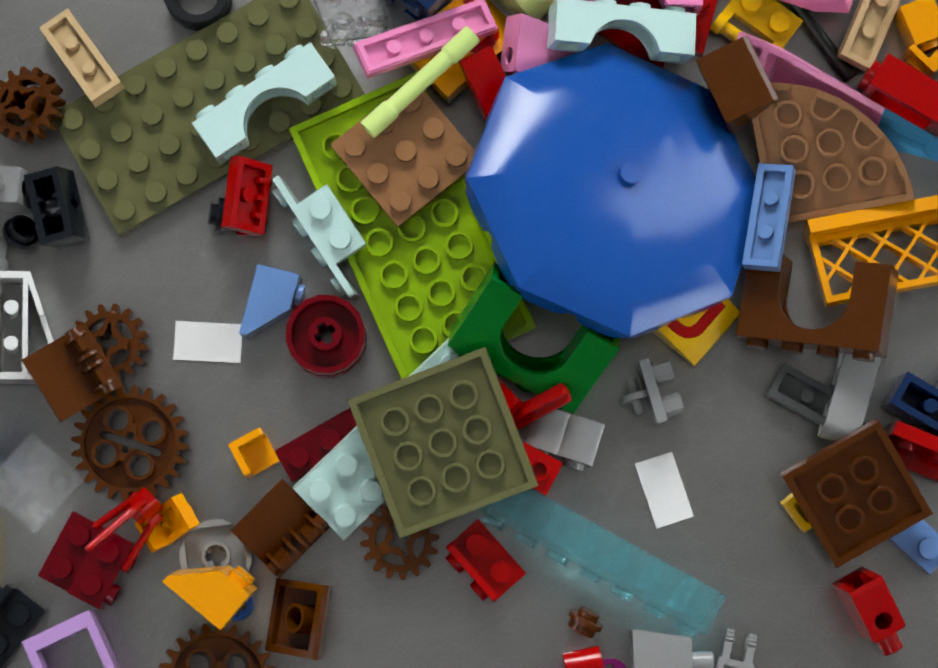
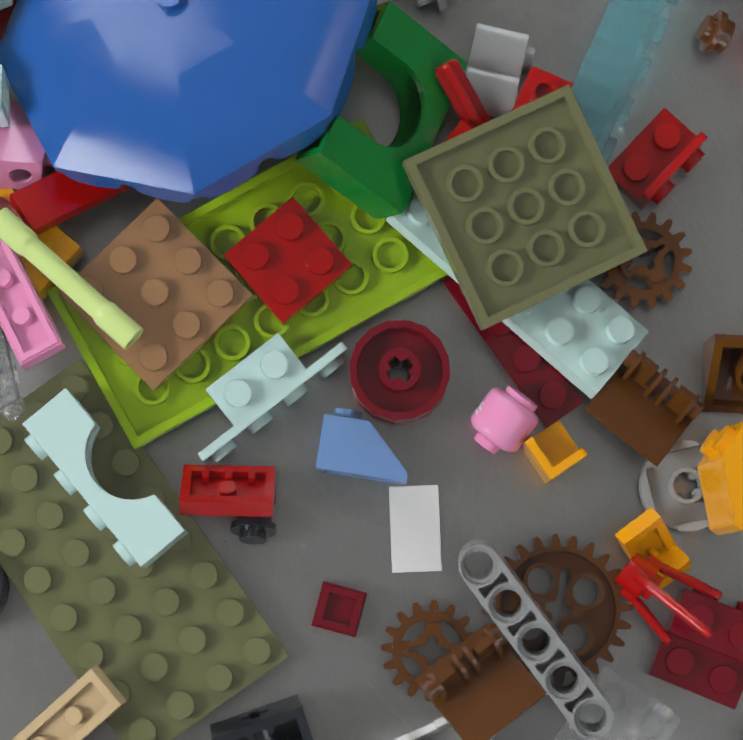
camera: 95 degrees left, 0 degrees up
none -> red plate [224,197,352,326]
none -> dark red tile [311,581,367,638]
none -> light grey beam [458,539,614,740]
none -> bright pink head [471,385,539,454]

